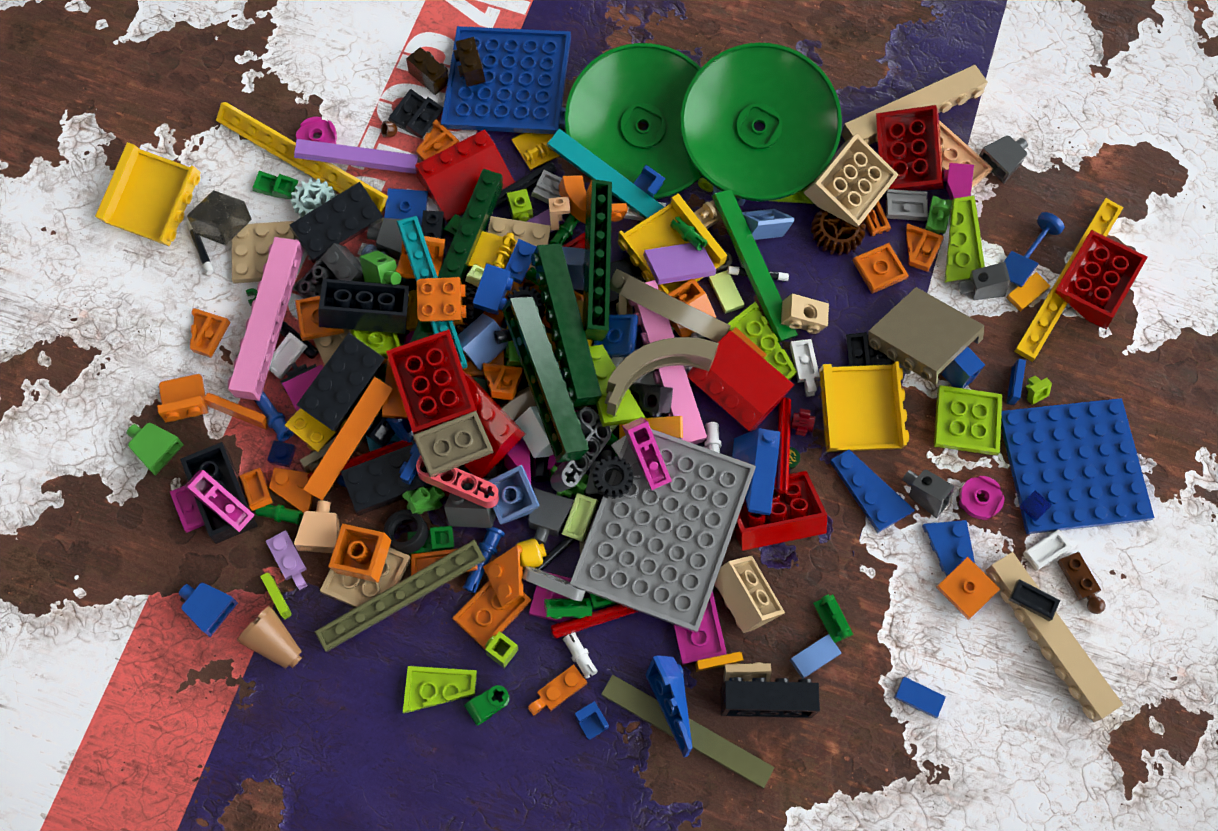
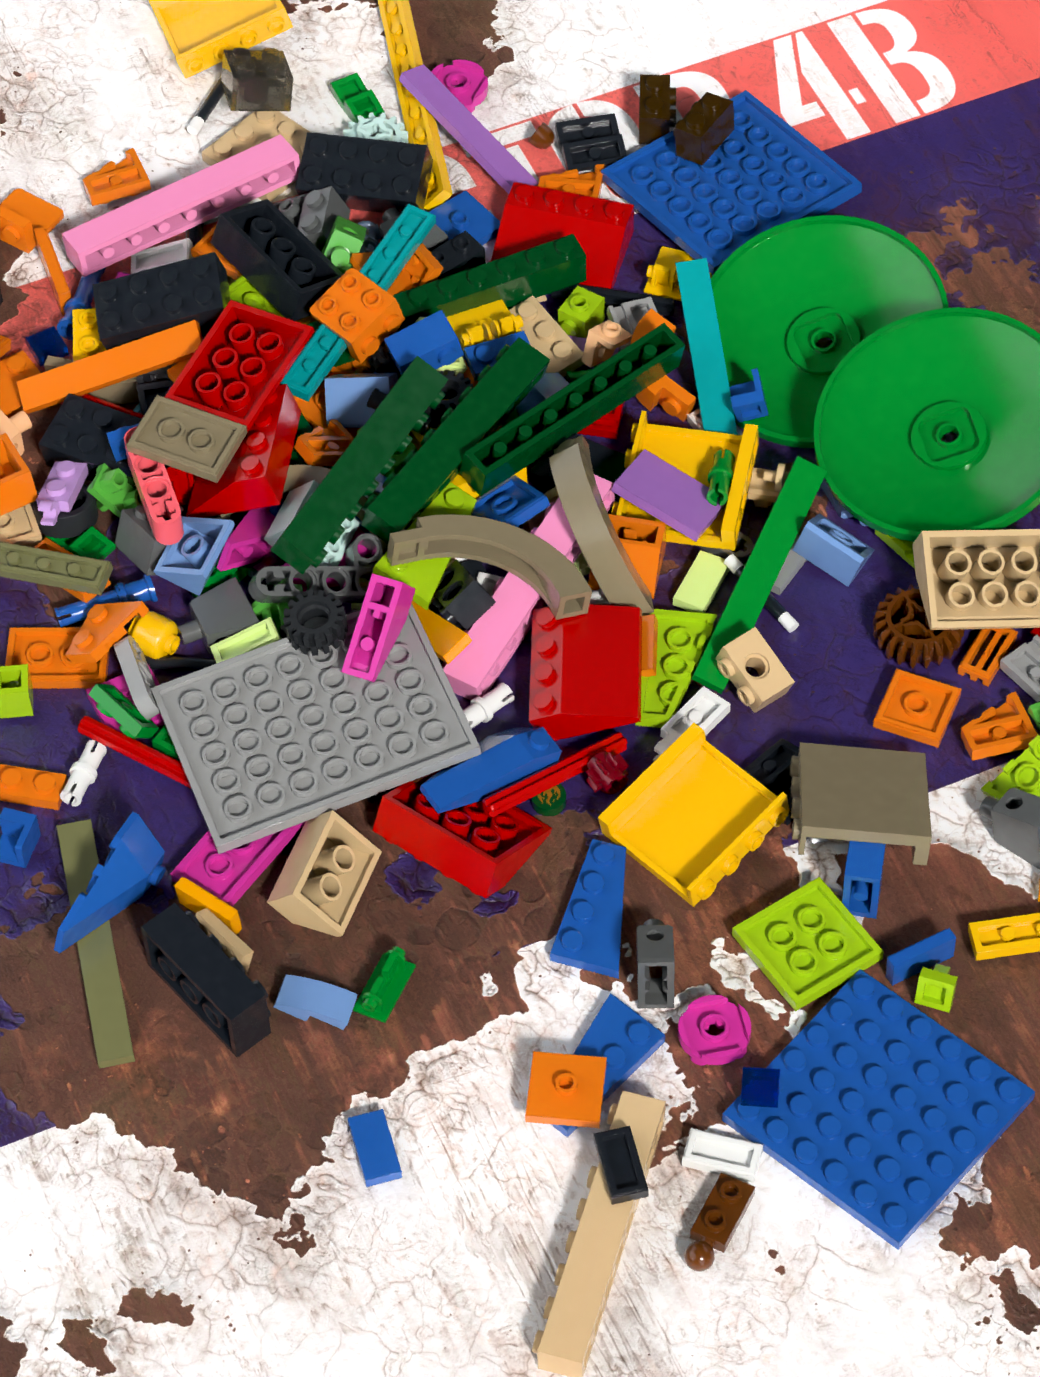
camera: 55 degrees right, 15 degrees down
none -> lavender plate [36,460,89,526]

